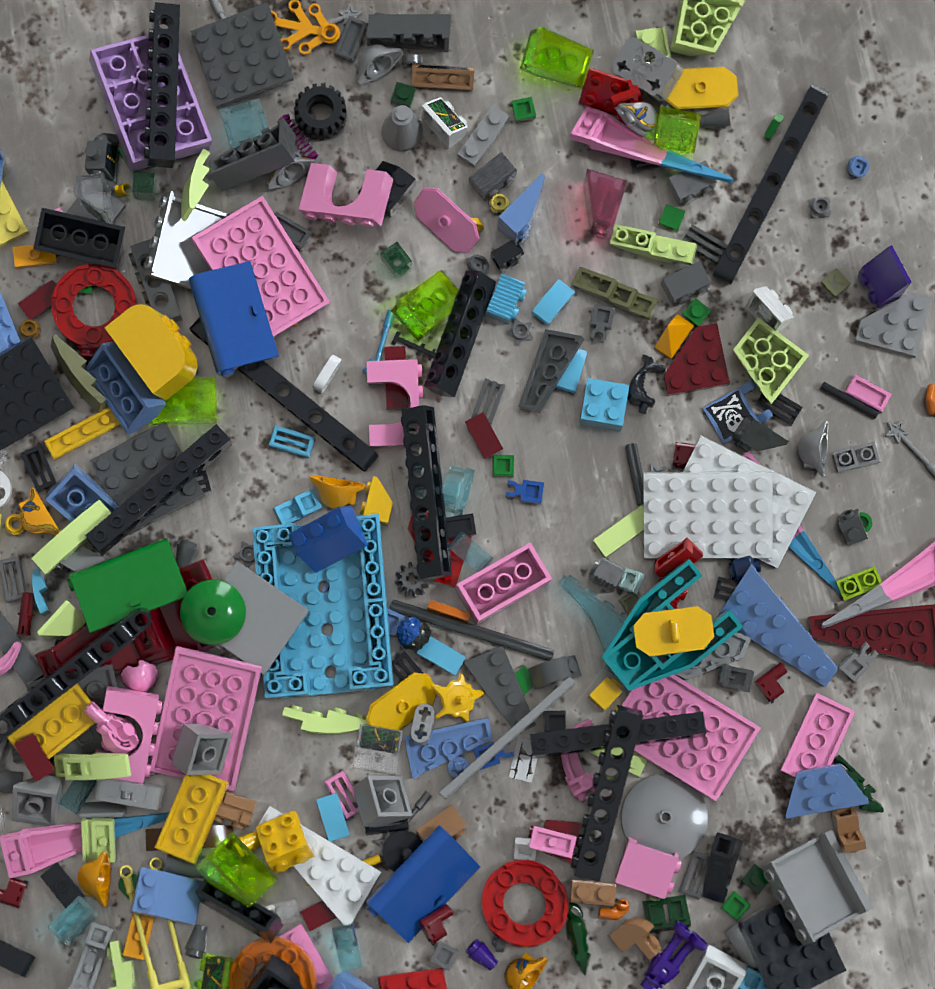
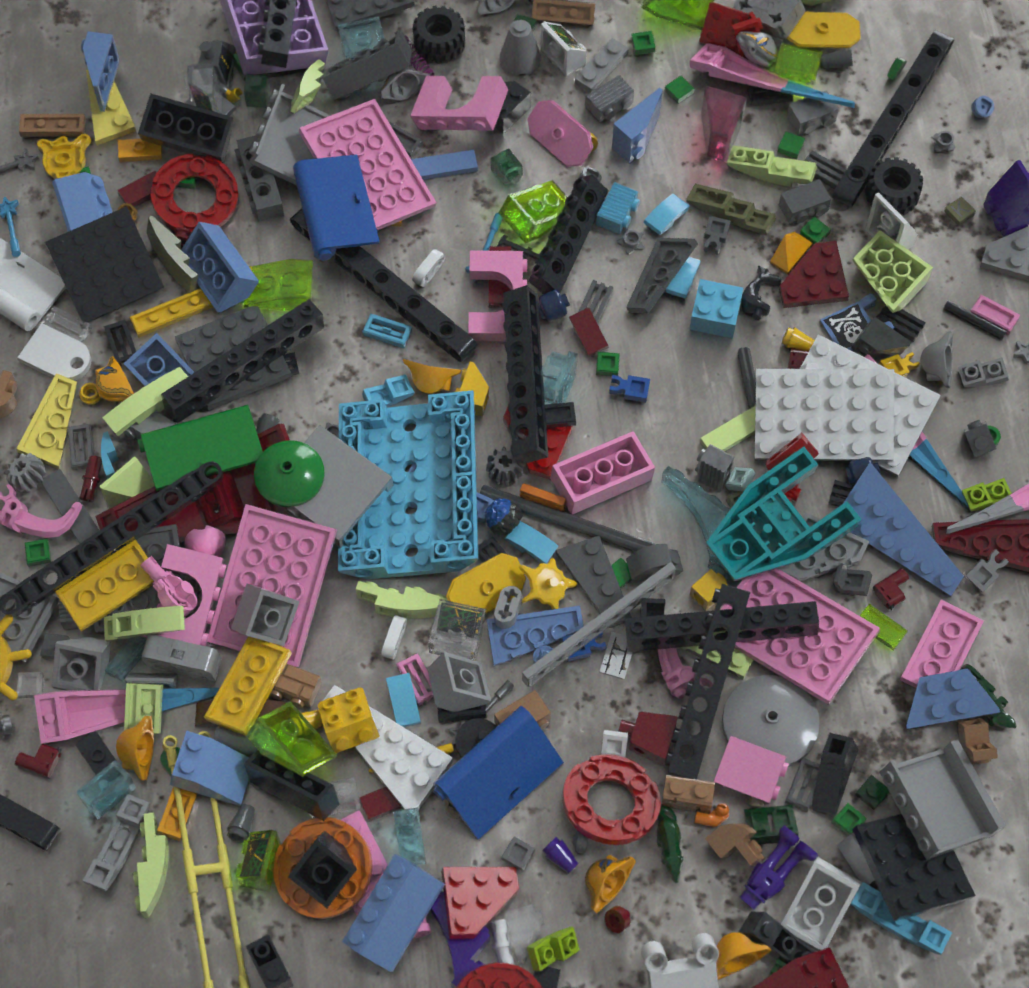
camera: 10 degrees right, 15 degrees down
dark red tile [14,733,56,782] -> none
yellow brick [105,304,198,400] -> none
blue slope [288,506,368,573] -> none
dark red piece [419,904,453,946] -> none
clear light blue tile [449,531,493,572] -> none
light yellow plate [489,194,510,214] -> none
black brick [491,240,524,274] -> none
bright pink plate [529,826,577,858] -> none
yellow shield [633,606,714,656] -> none
none -> white beam [381,615,407,660]
none -> medium blue tile [411,150,478,180]
none -> dark blue head [538,290,570,322]
none -> green tile [665,75,694,104]
none -> yellow cone [782,327,815,351]
none -> clear neon green tile [860,604,908,651]
none -> black tyre [865,157,923,215]
none -> yellow plate [878,352,920,377]

